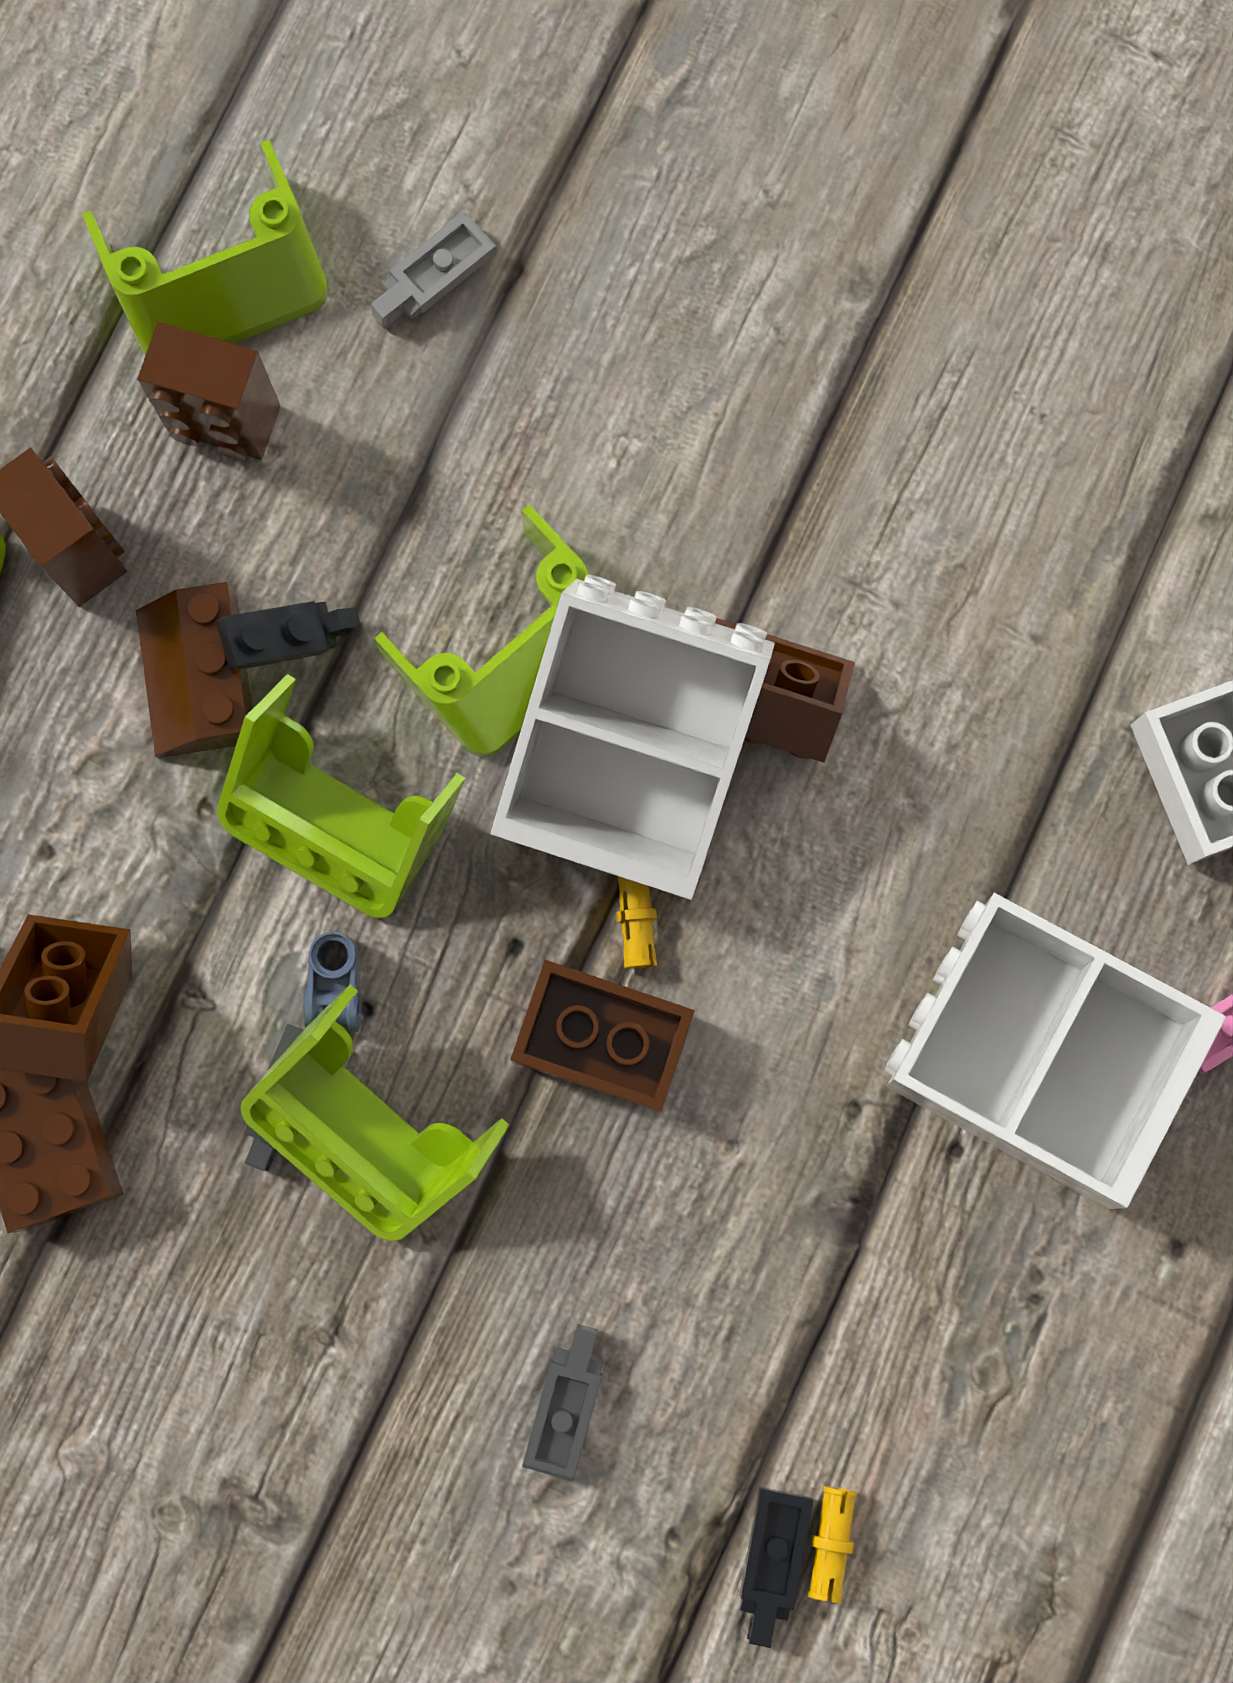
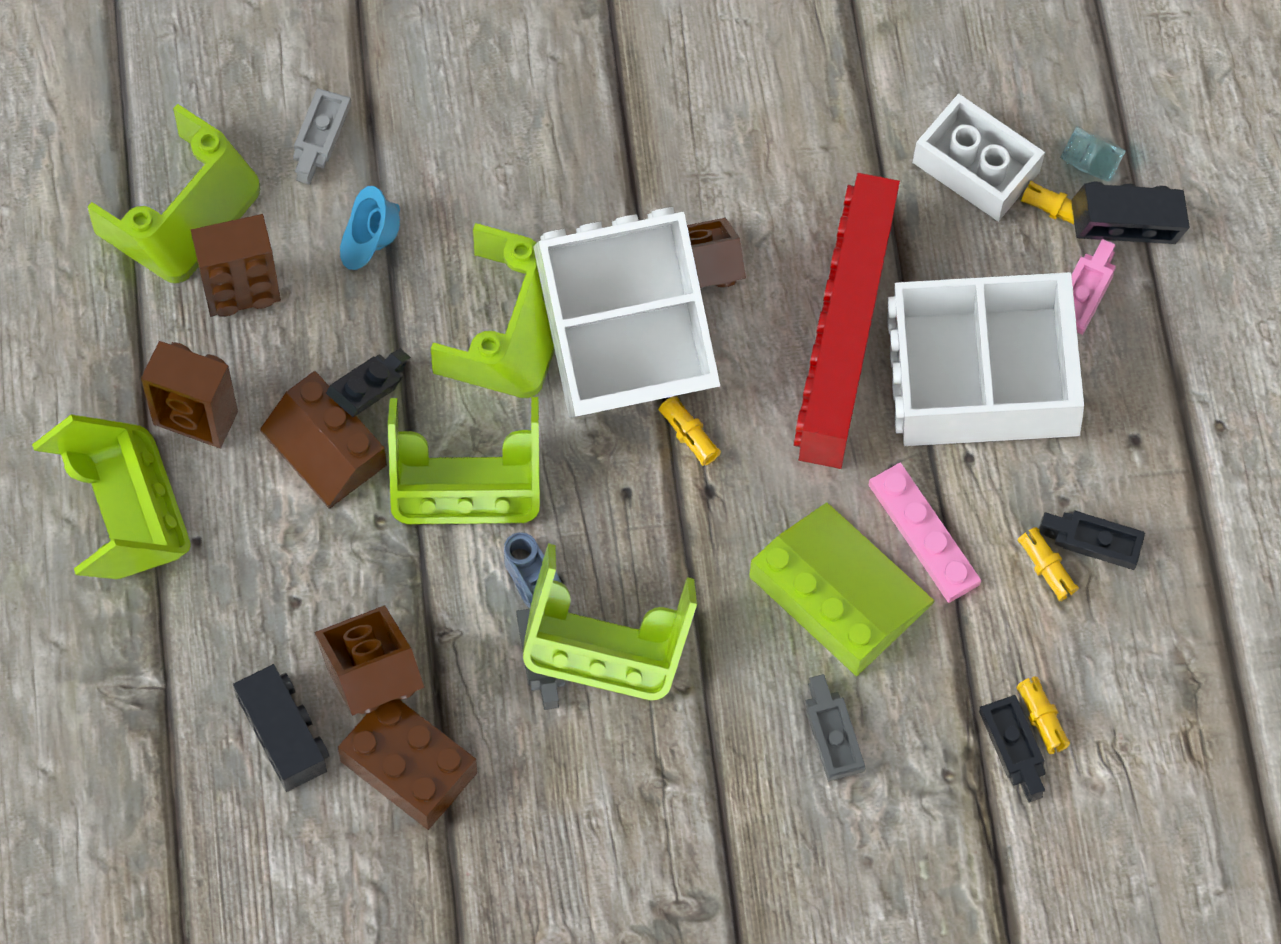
camera: 30 degrees left, 15 degrees down
reddish brown brick [510,959,695,1113] -> none
none -> dark azure piece [340,186,400,270]
none -> lime slope [749,502,935,677]
none -> red brick [793,172,900,469]
none -> bright pink plate [868,462,981,603]
none -> yellow pin [1017,527,1079,601]
none -> black hinge [1039,510,1146,570]

